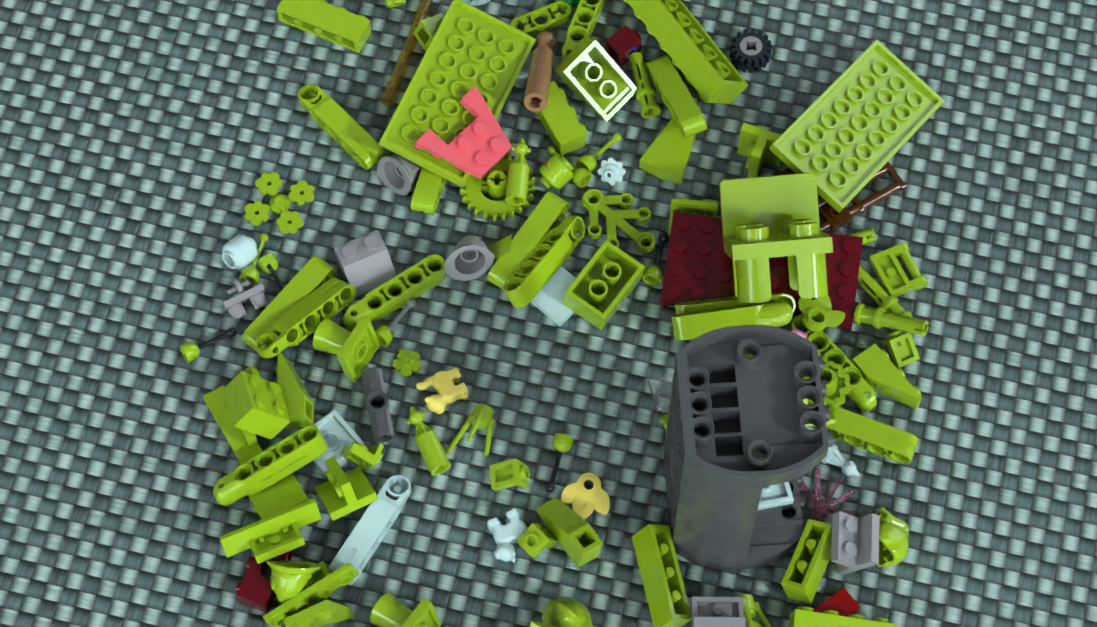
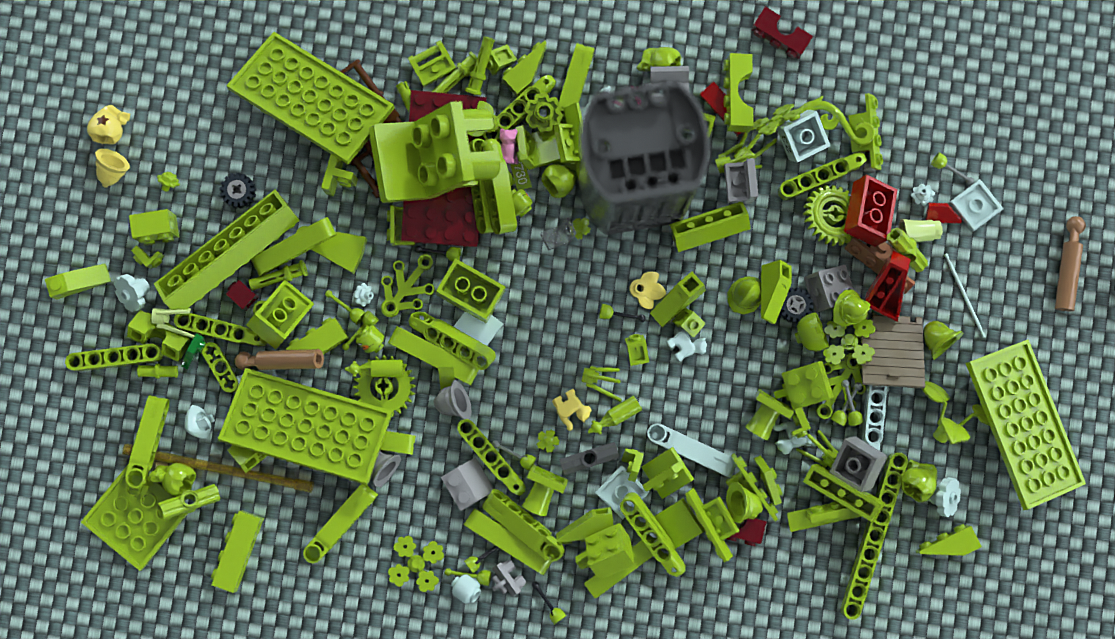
camera: 95 degrees left, 20 degrees up
coral wing [414,87,512,179] -> none

